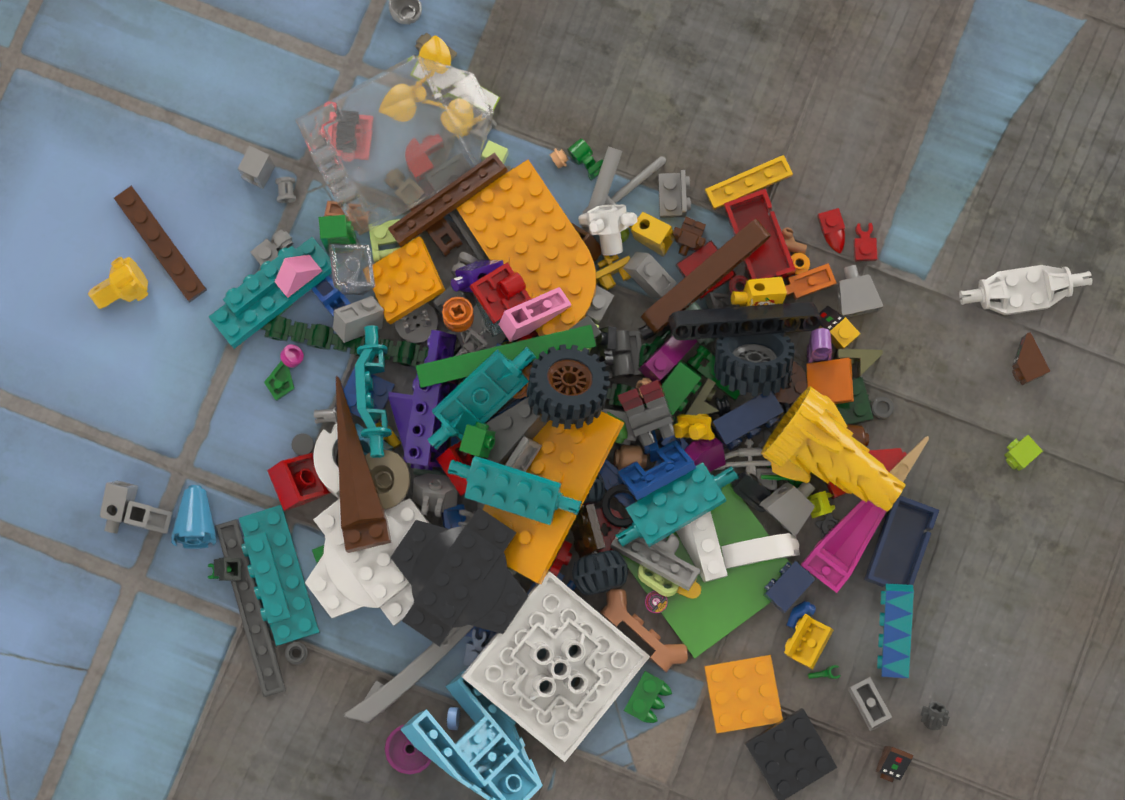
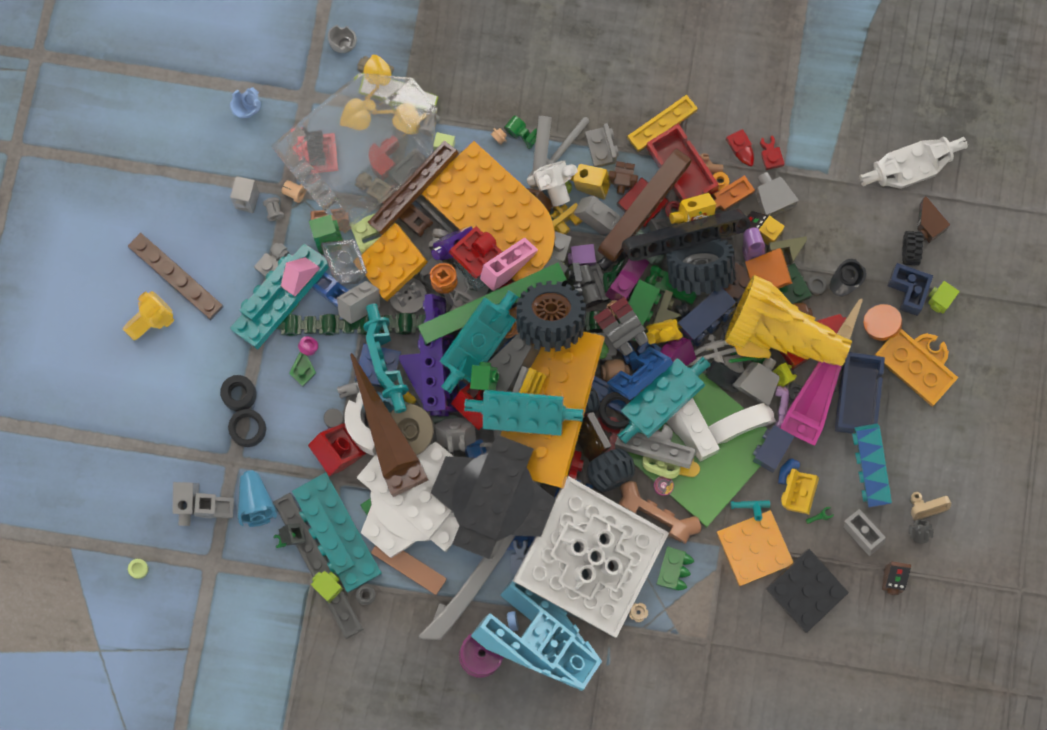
camera: 10 degrees left, 5 degrees down
none -> yellowish green tile [128,559,149,579]
none -> black tyre [220,375,256,412]
none -> black tyre [228,409,266,447]
none -> light blue hair [230,87,261,118]
none -> light nougat bush [282,180,306,203]
none -> lime brick [311,571,343,603]
none -> nougat tile [371,545,447,596]
none -> yellow tile [519,368,546,395]
none -> medium lavender brick [567,244,596,266]
none -> tan plate [629,603,648,622]
none -> teal piece [731,500,770,521]
none -> lavender arm [775,386,789,427]
none -> black piece [829,259,866,297]
none -> orange tile [863,304,902,341]
none -> light orange plate [874,329,959,407]
none -> dark blue brick [887,263,933,316]
none -> black tyre [902,231,923,266]
none -> tan piece [911,492,951,521]

